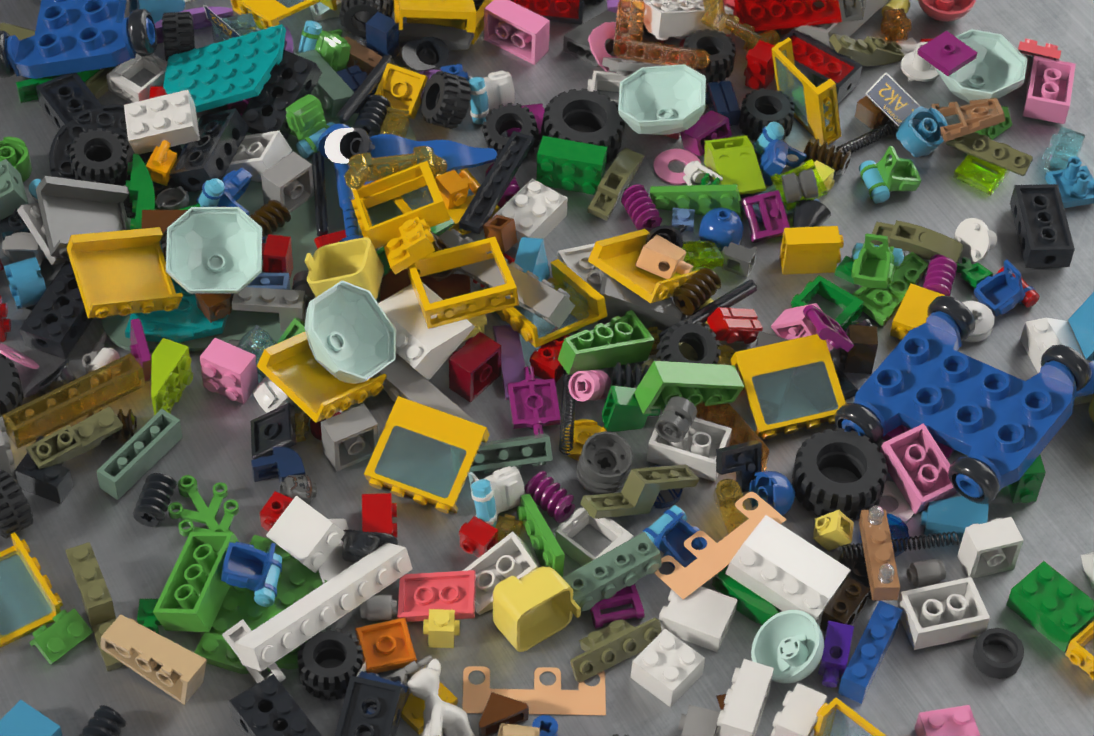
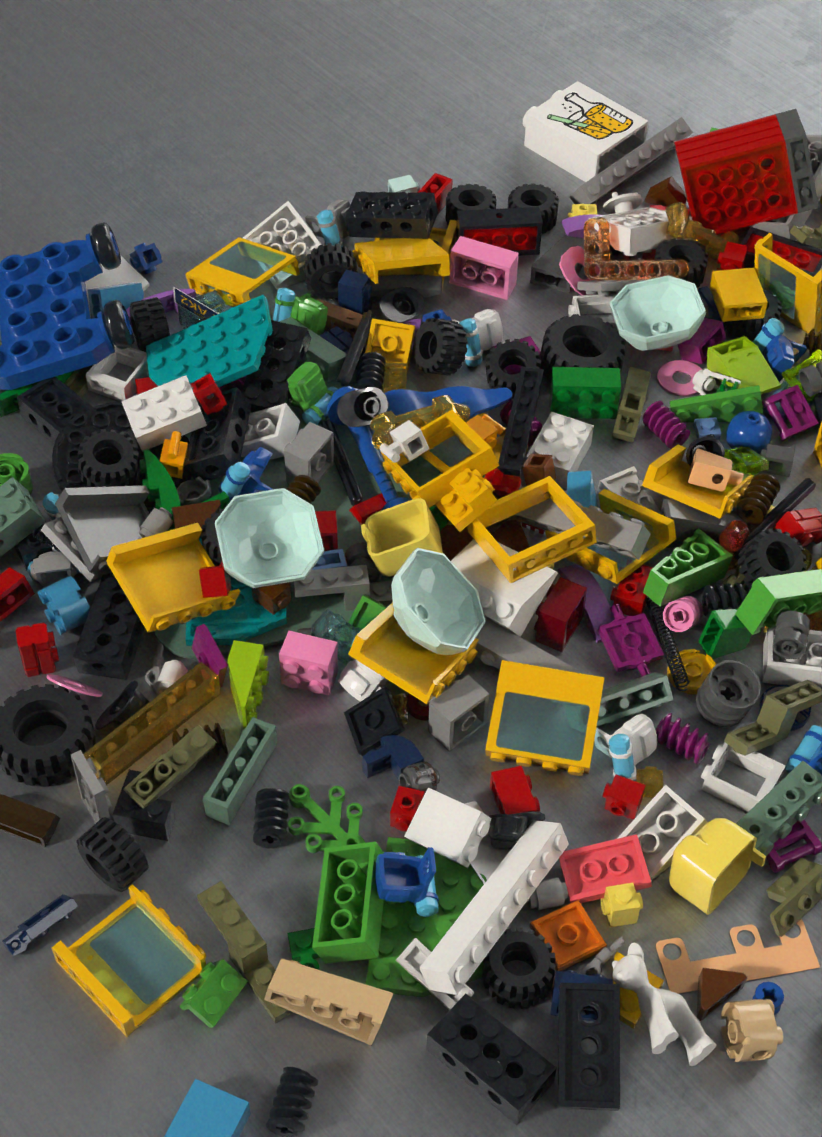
camera: 10 degrees left, 0 degrees up
bright green wing [517,494,565,577] -> none
none -> light grey brick [139,507,174,538]
none -> red brick [190,373,227,415]
none -> red panel [199,561,232,598]
none -> white brick [380,420,430,463]
none -> red panel [484,468,522,497]
none -> yellow brick [710,268,768,322]
none -> clear red brick [719,520,749,552]

